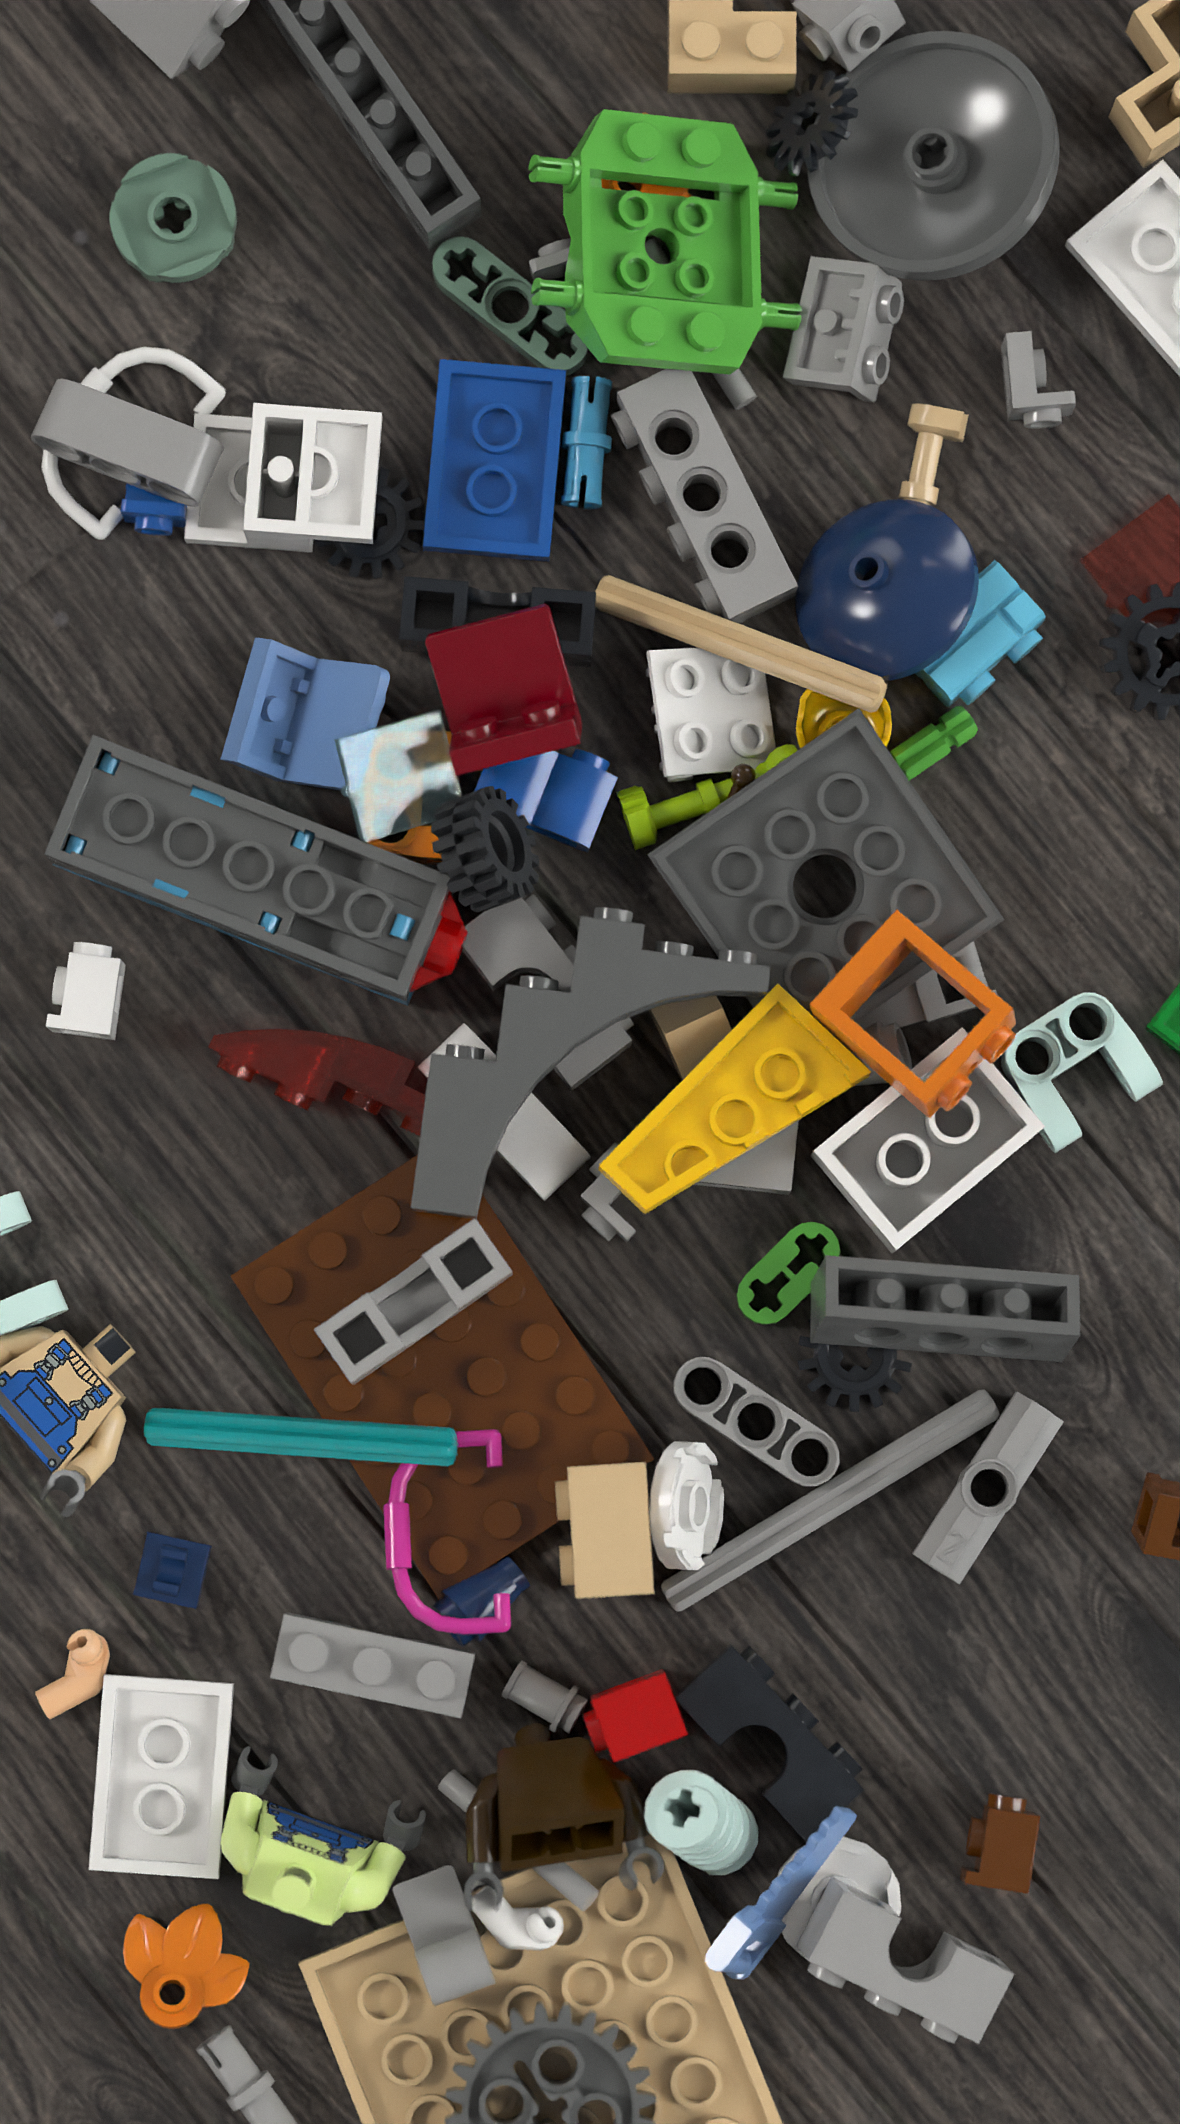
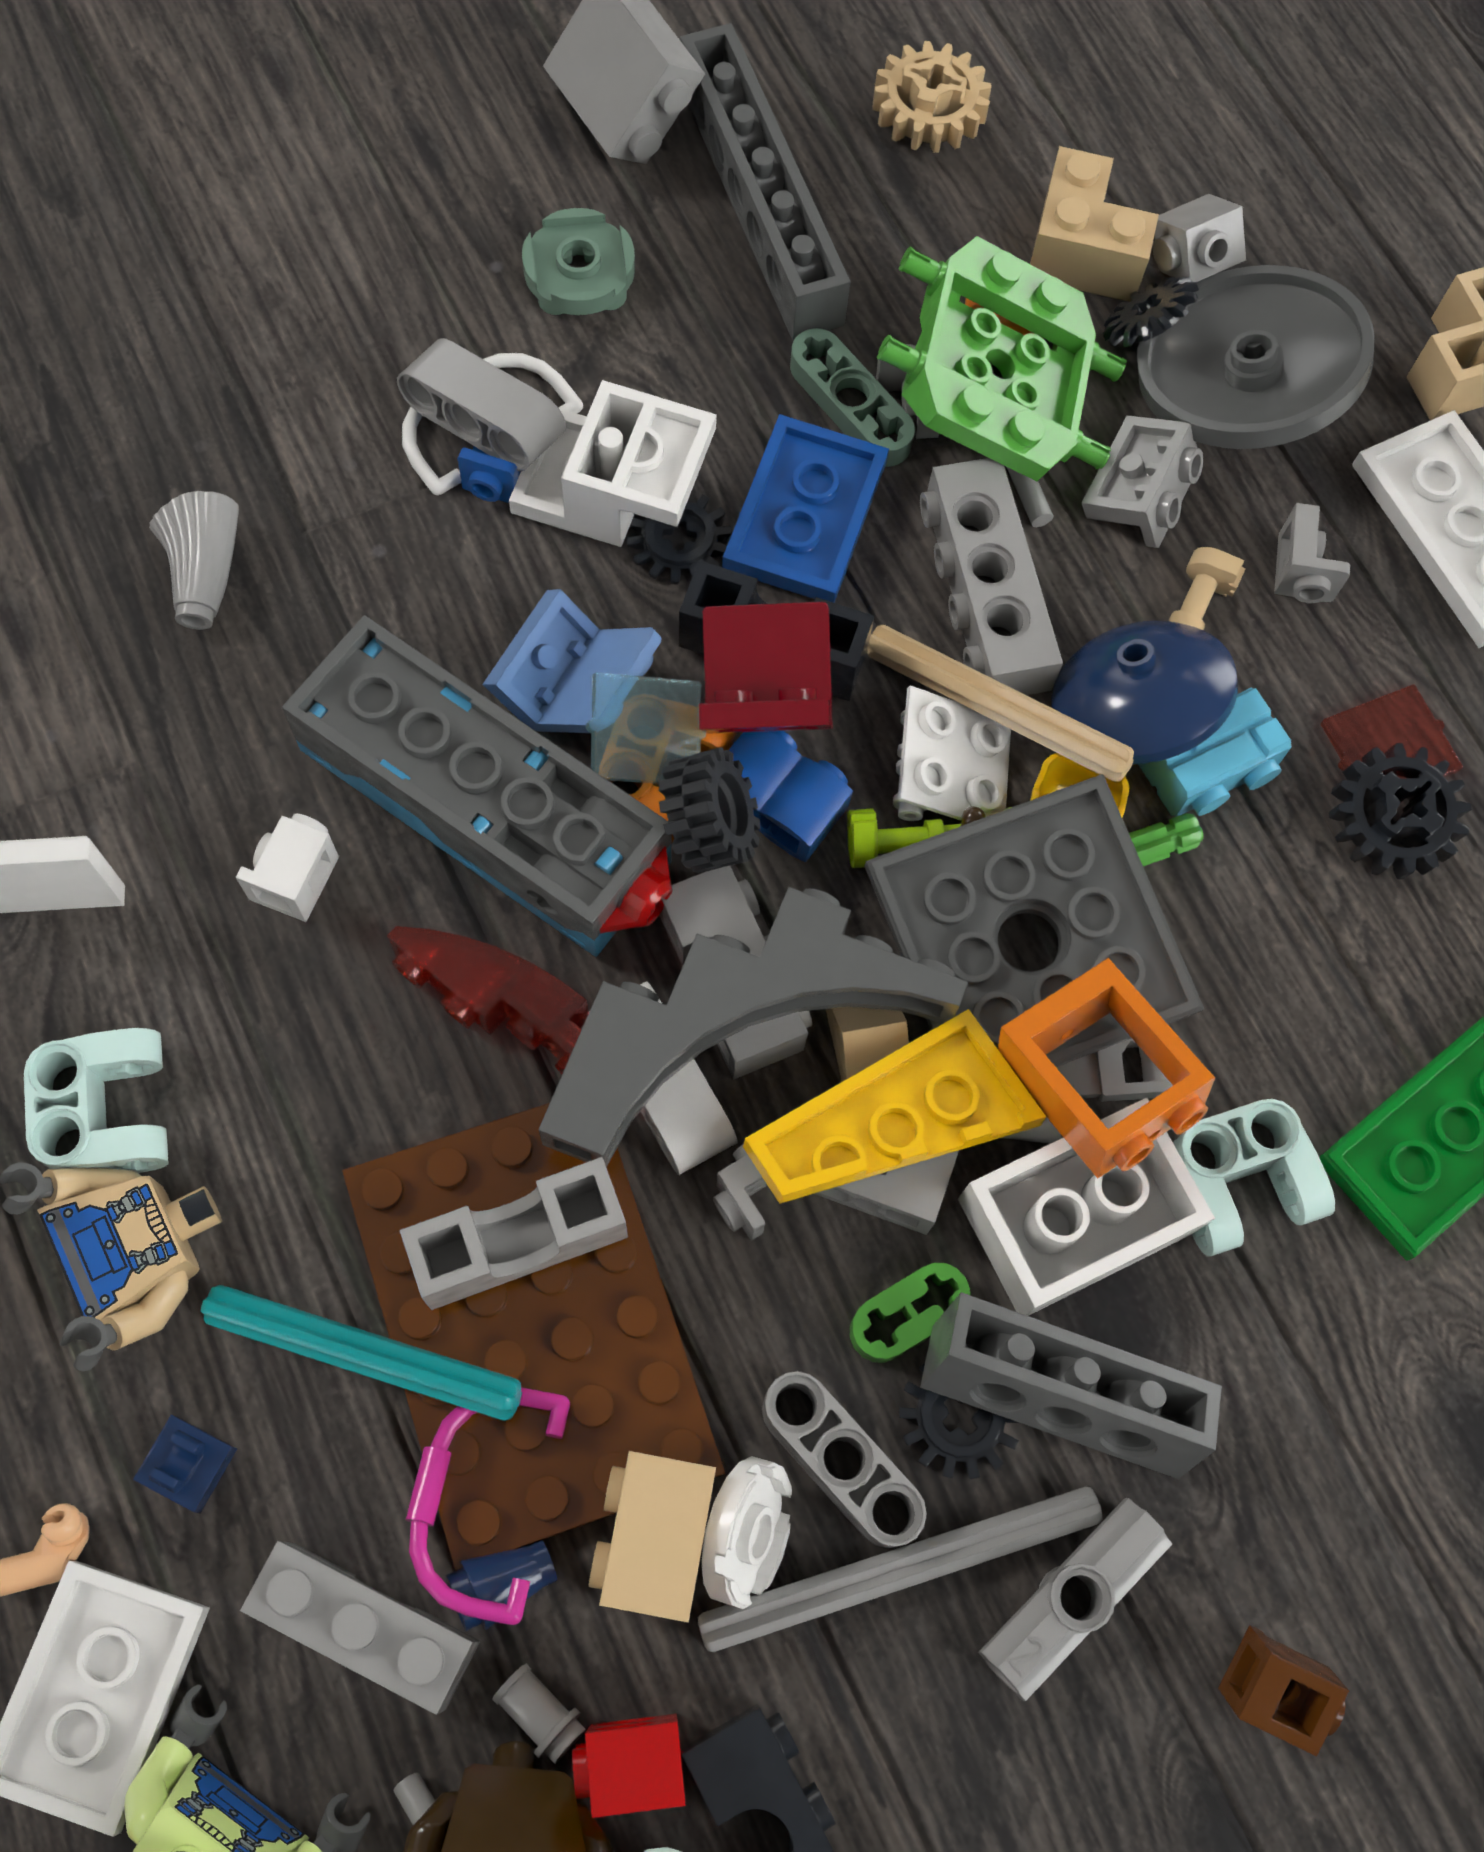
camera: 10 degrees right, 15 degrees down
dark azure pin [561,376,613,509] -> none

